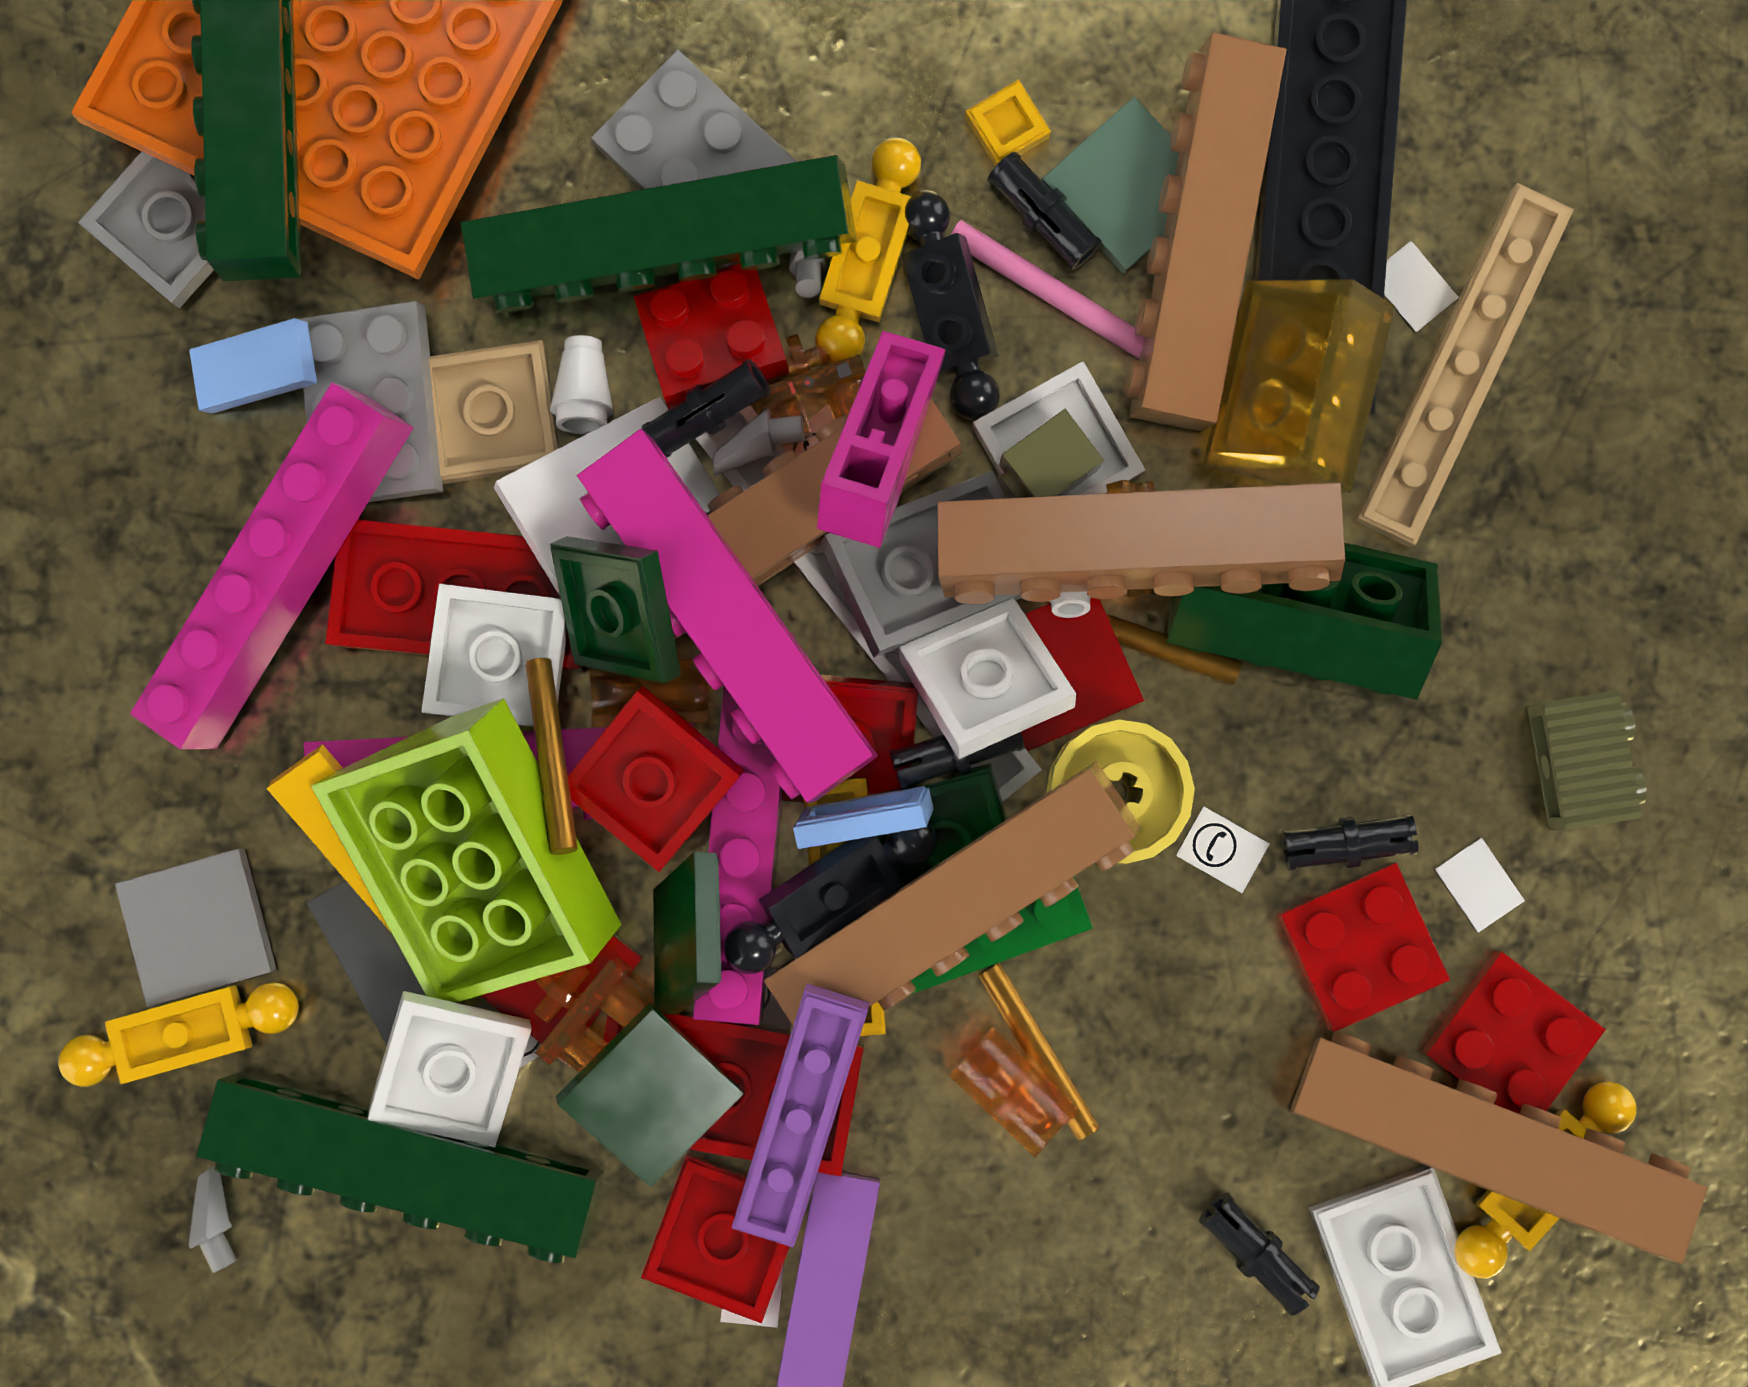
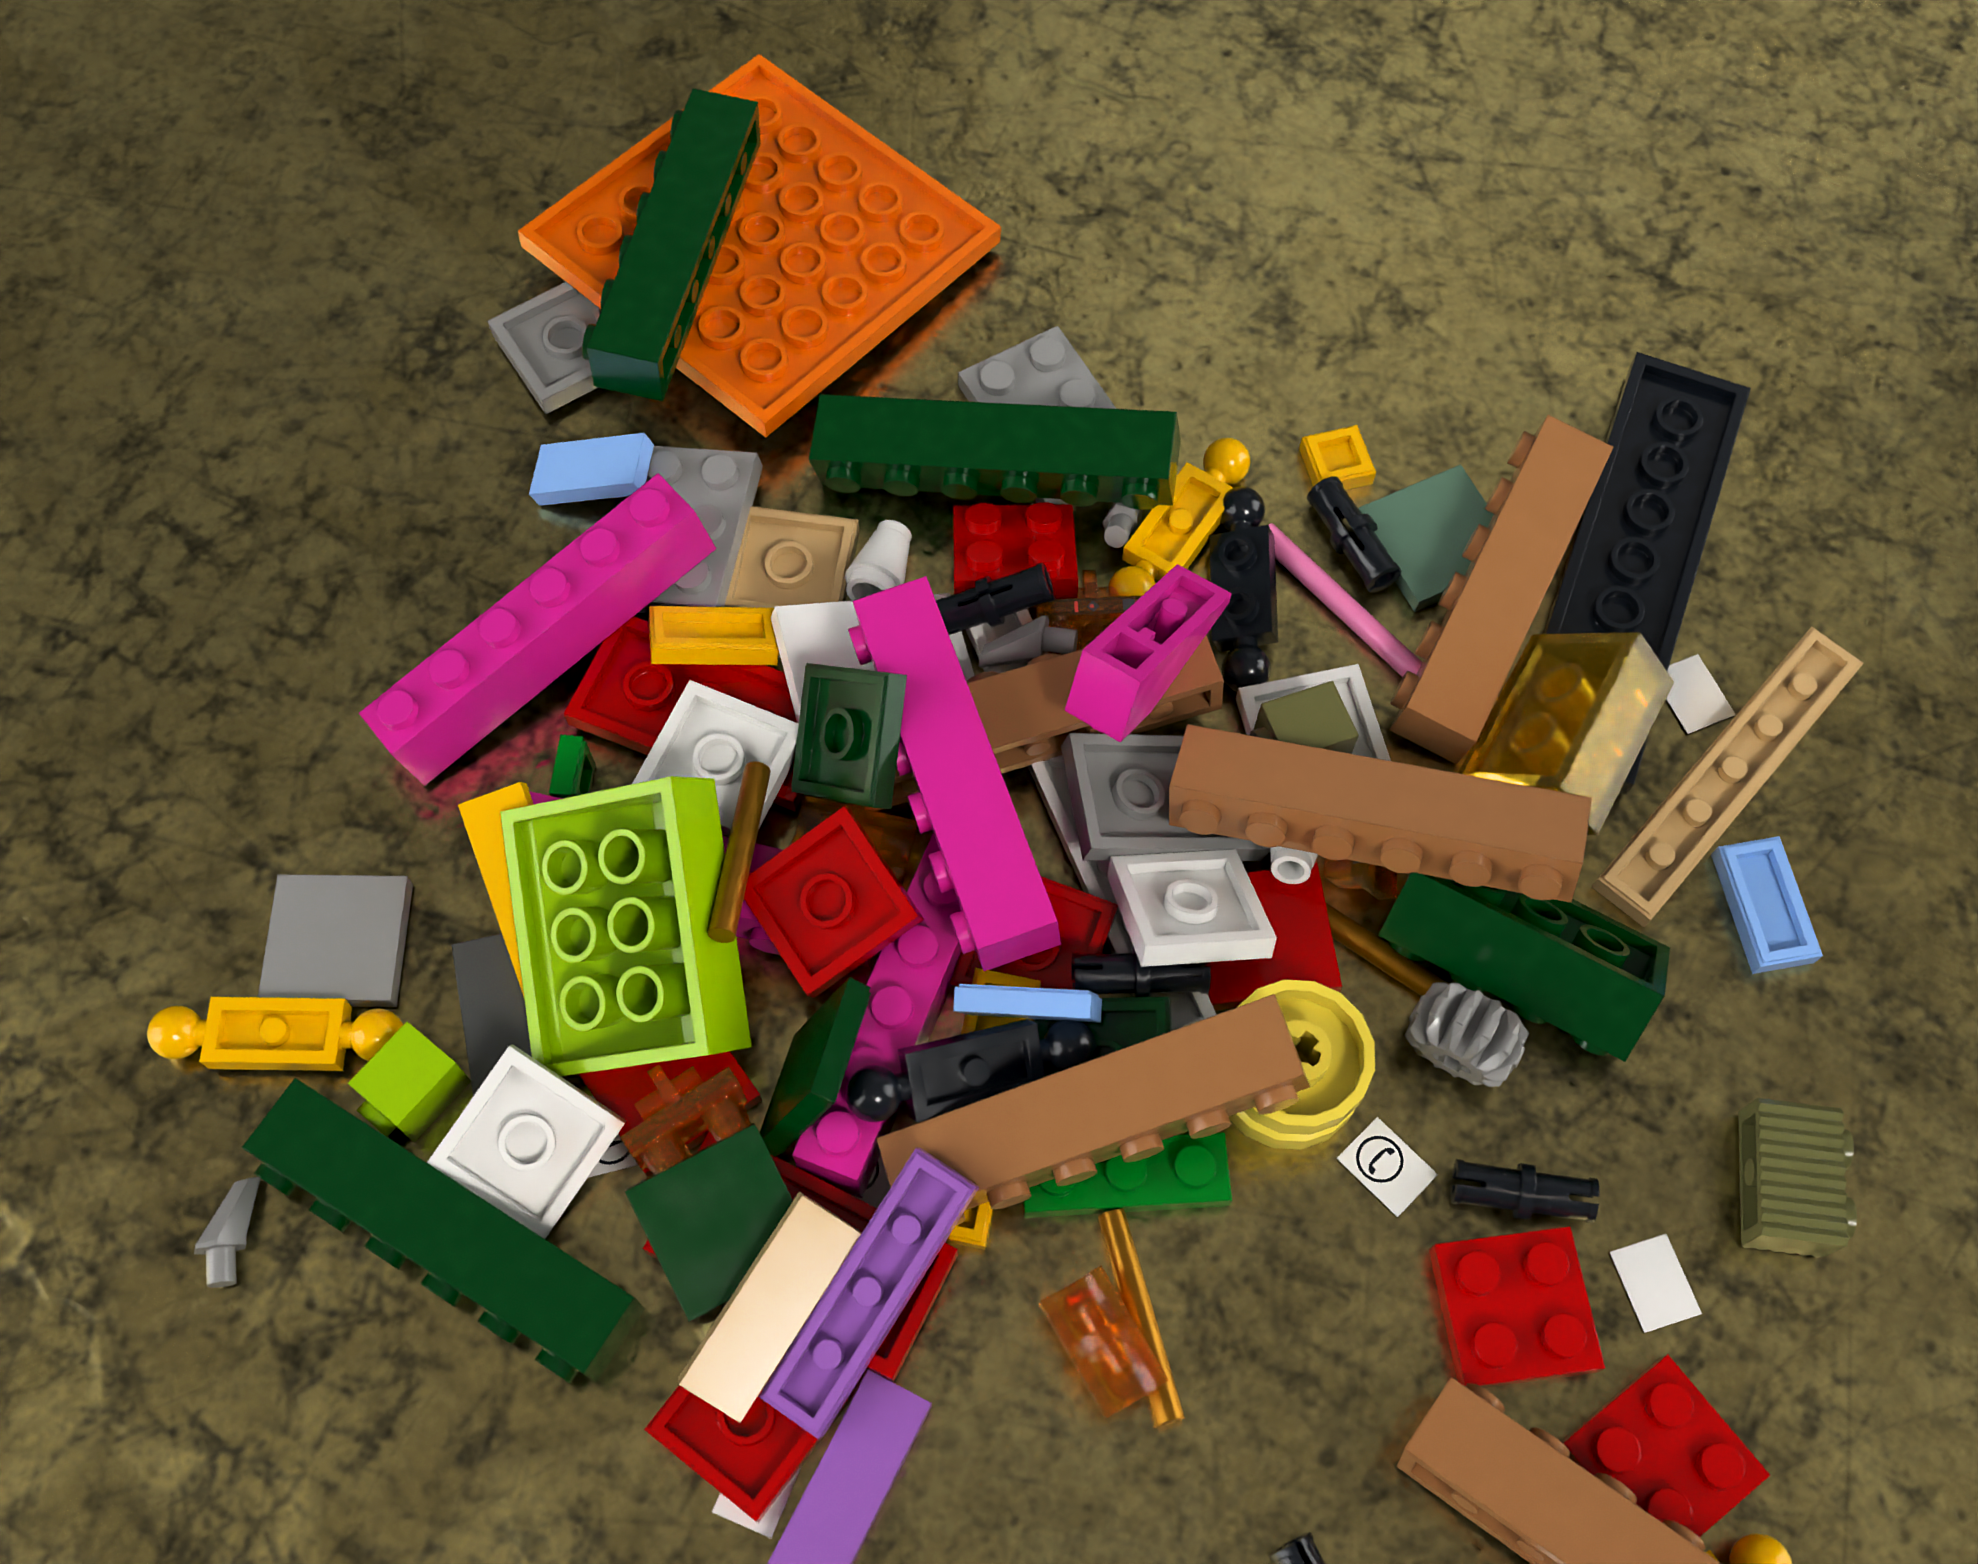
camera: 15 degrees right, 20 degrees down
none -> lime brick [348,1021,471,1143]
none -> green tile [549,734,596,799]
none -> yellow tile [648,606,779,665]
none -> tile [678,1192,861,1422]
none -> light grey gear [1405,982,1529,1087]
none -> light blue tile [1711,836,1823,974]

